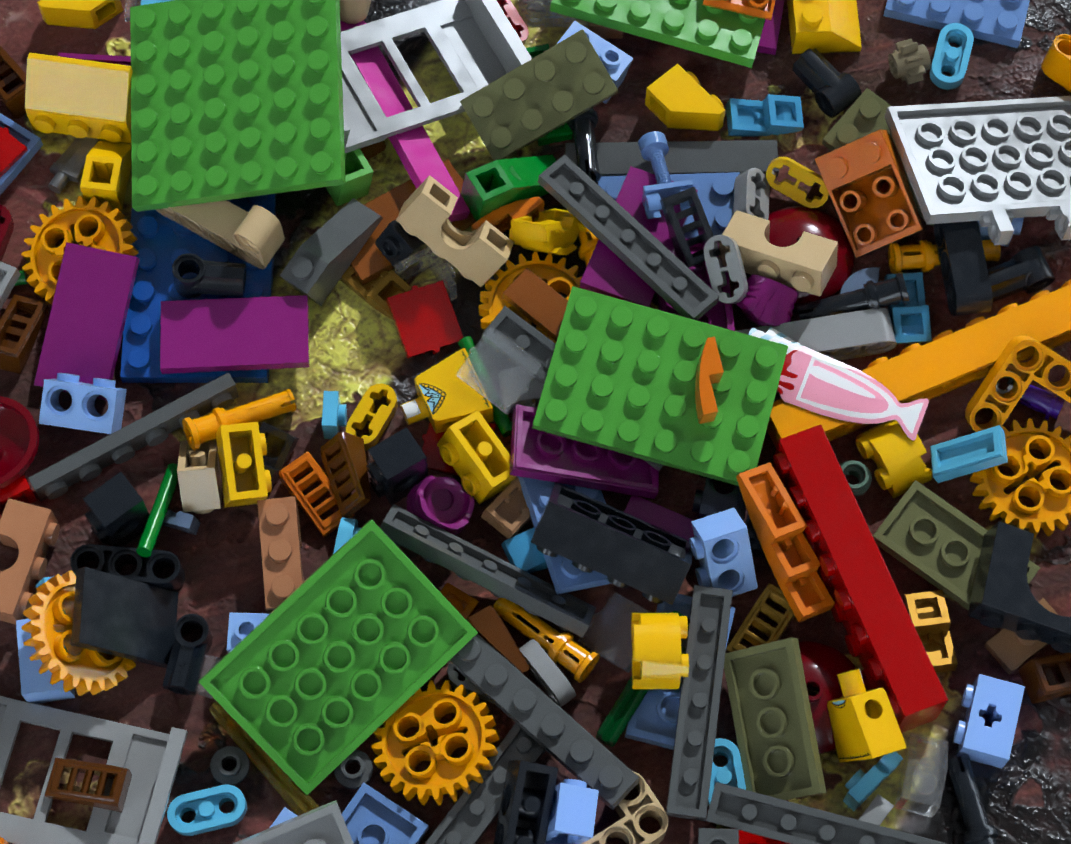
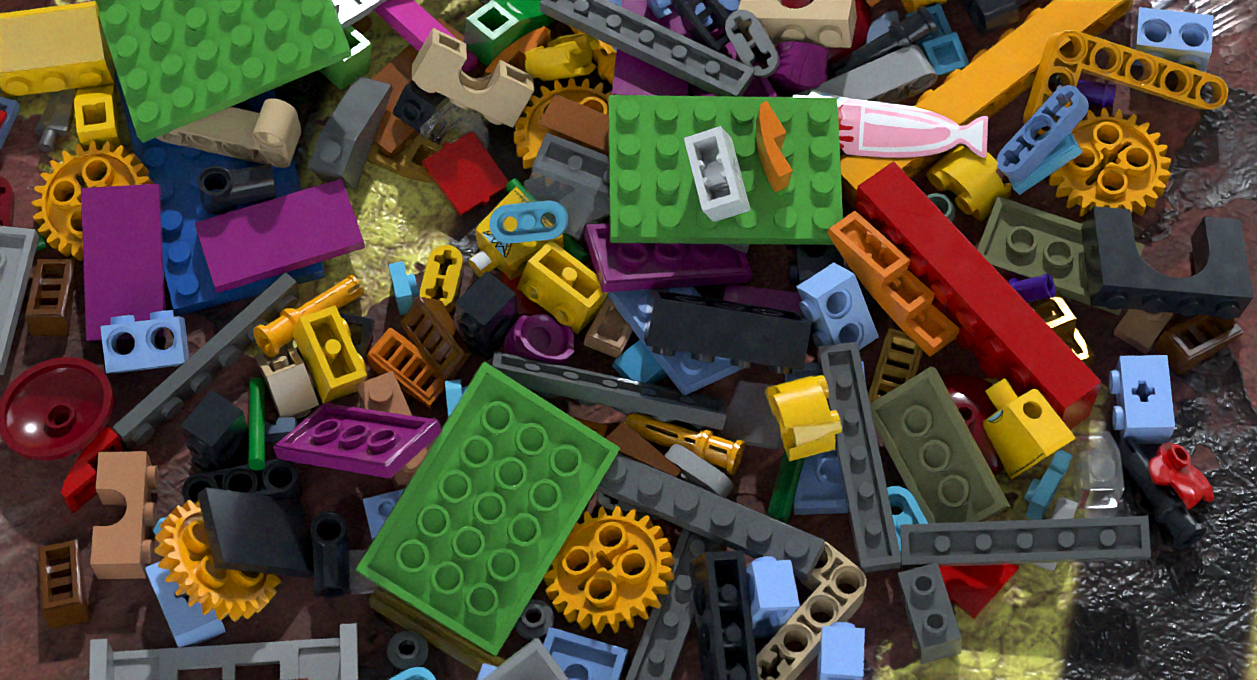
camera: 15 degrees left, 5 degrees down
none -> magenta tile [273,403,442,478]
none -> medium azure plate [489,201,568,244]
none -> white brick [684,126,751,222]
none -> medium blue beam [997,85,1089,181]
none -> dark purple pin [1009,274,1056,303]
none -> red plate [1148,442,1214,509]

